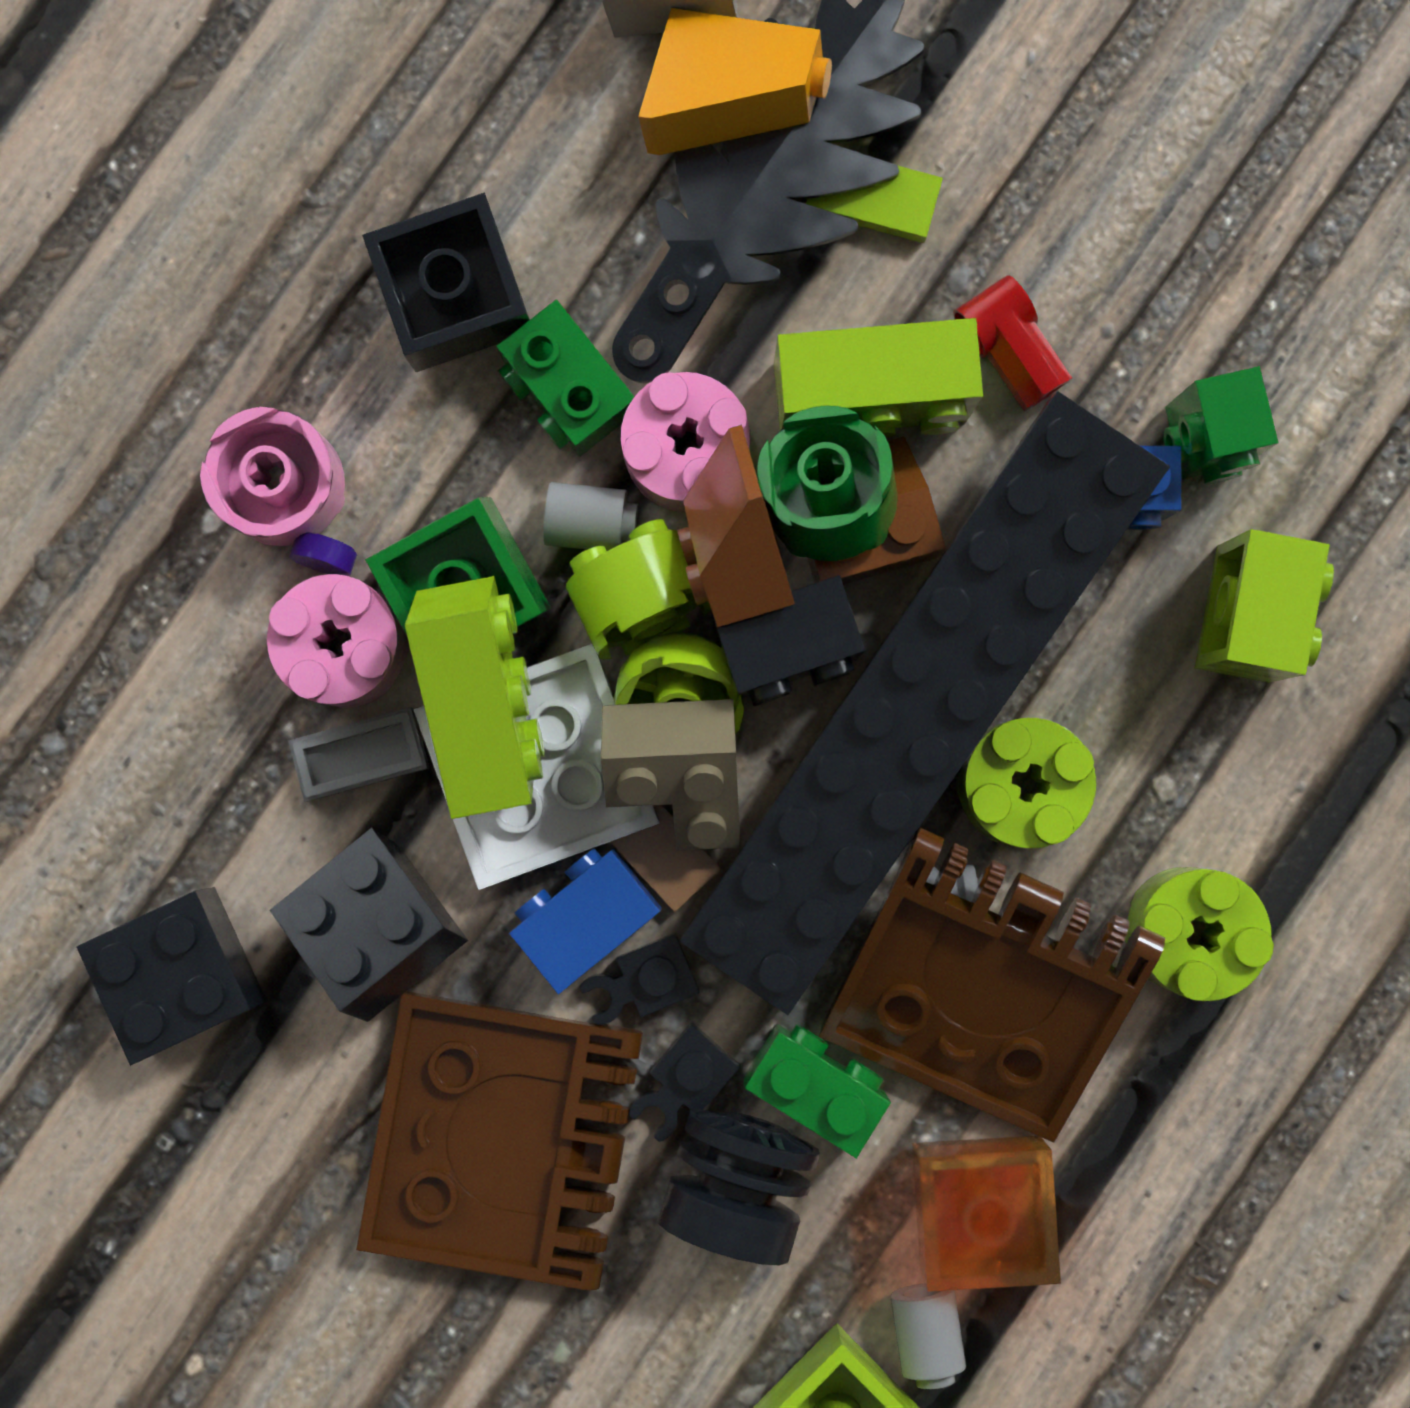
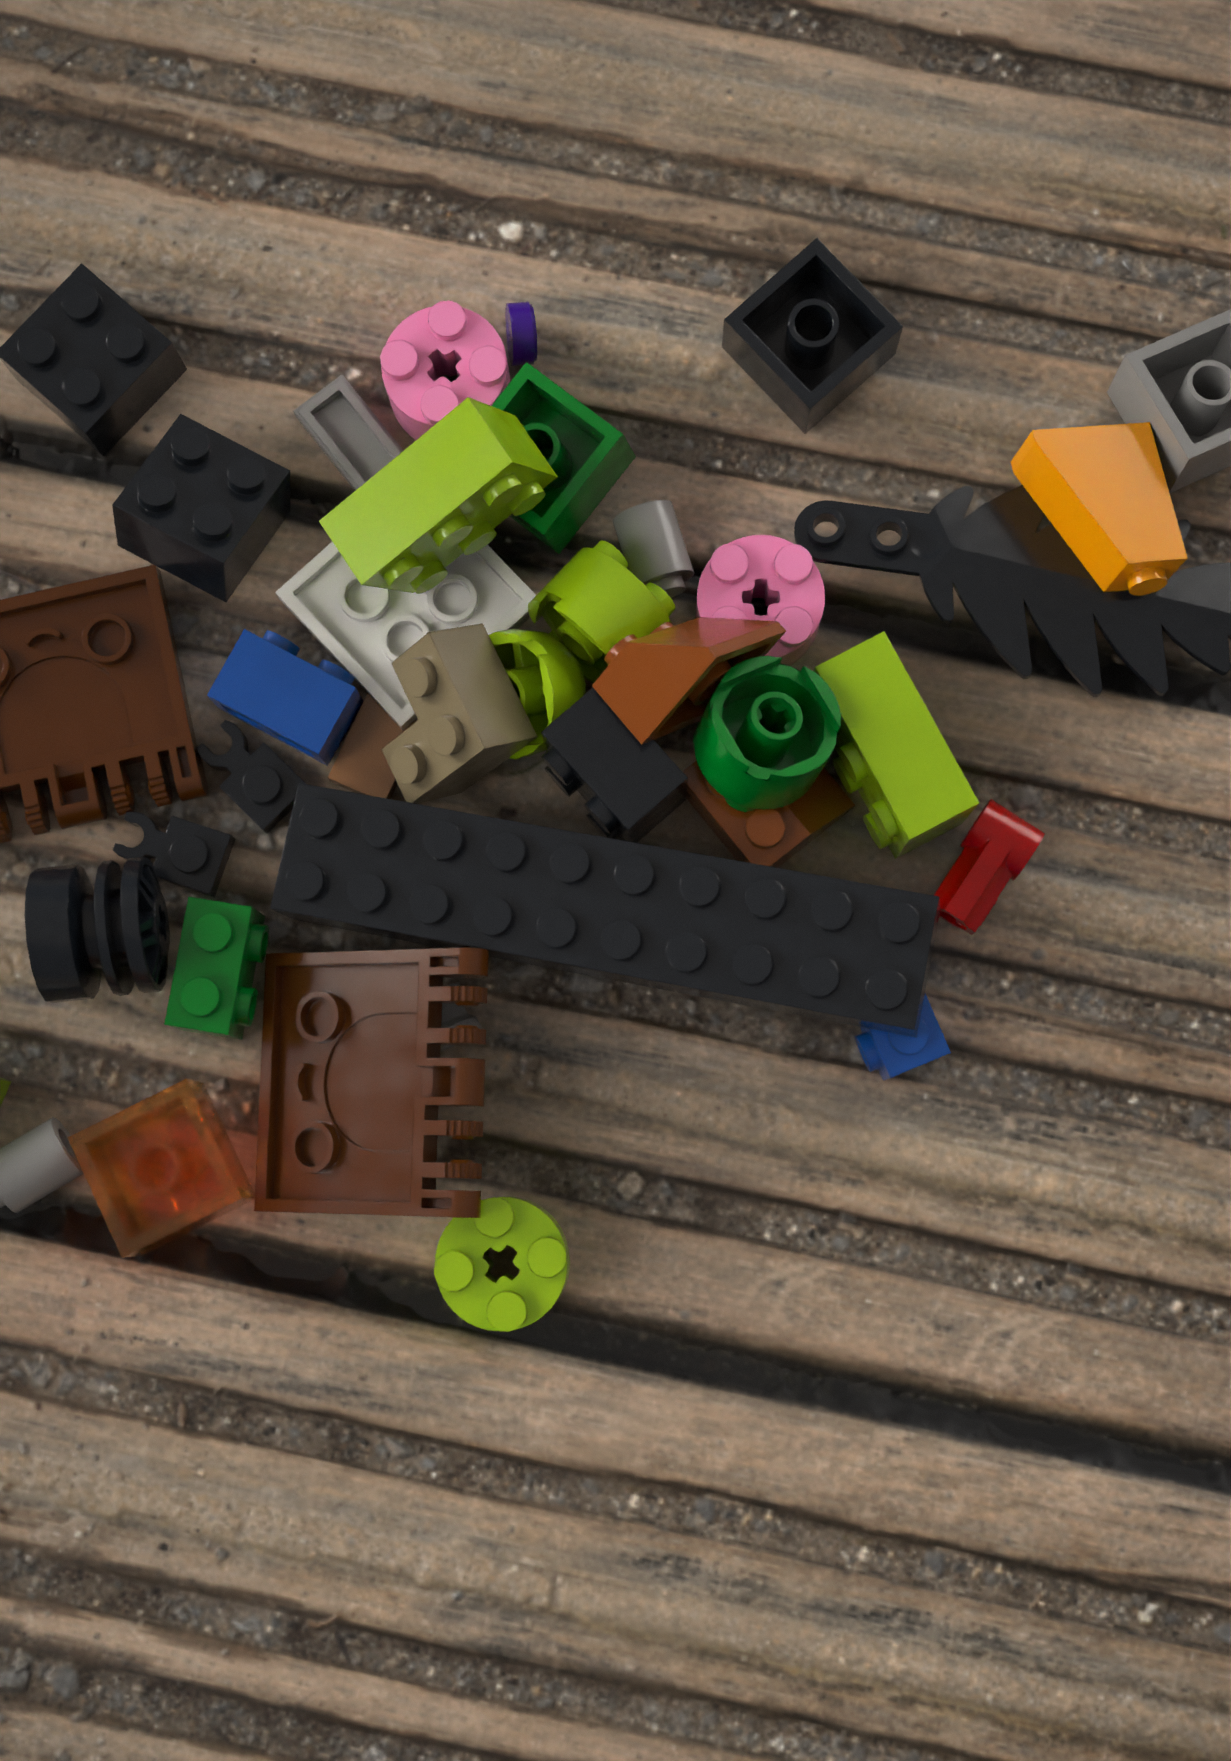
camera: 70 degrees right, 5 degrees down
bright pink brick [200,407,345,546] -> none
green brick [496,299,635,457] -> none
lime tile [806,165,943,243] -> none
lime brick [956,718,1096,848] -> none
green brick [1164,366,1279,485] -> none
lime brick [1194,529,1334,683] -> none

